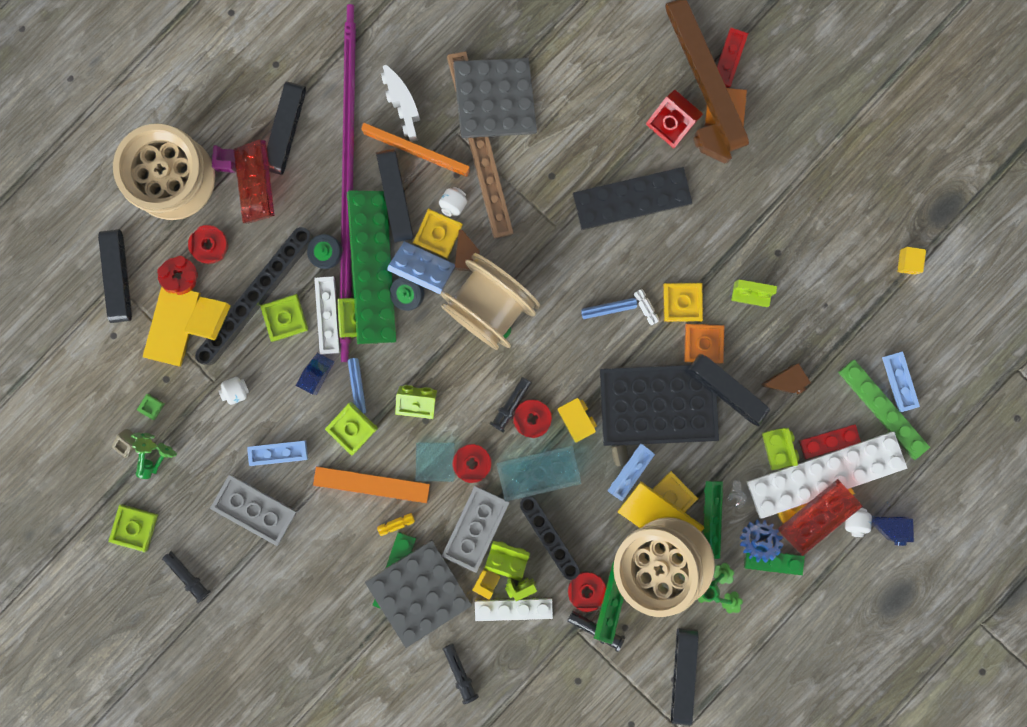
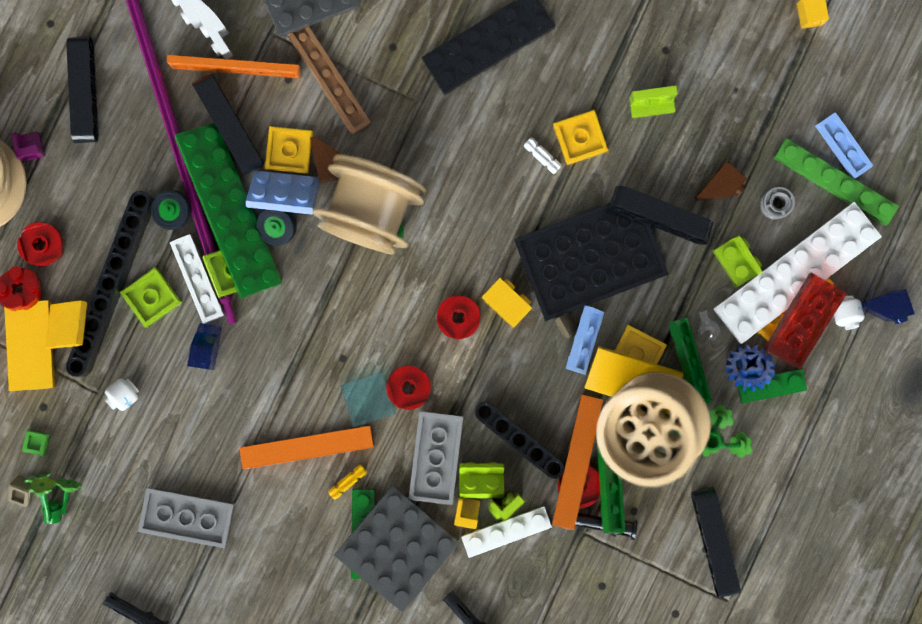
camera: 20 degrees left, 0 degrees up
lime tile [108,504,158,552] -> none
clear red plate [234,139,275,224] -> none
light blue plate [247,441,308,466] -> none
lime tile [325,402,378,456] -> none
medium blue axle [348,358,366,414] -> none
lime bracket [395,385,437,419] -> none
white head [439,187,467,217] -> none
black pin [489,377,532,433] -> none
clear light blue brick [496,445,581,502] -> none
medium blue axle [581,298,637,319] -> none
orange tile [684,324,724,364] -> none
red plate [799,424,861,459] -> none
none -> orange tile [552,395,603,531]
none -> light grey wheel [760,187,795,220]

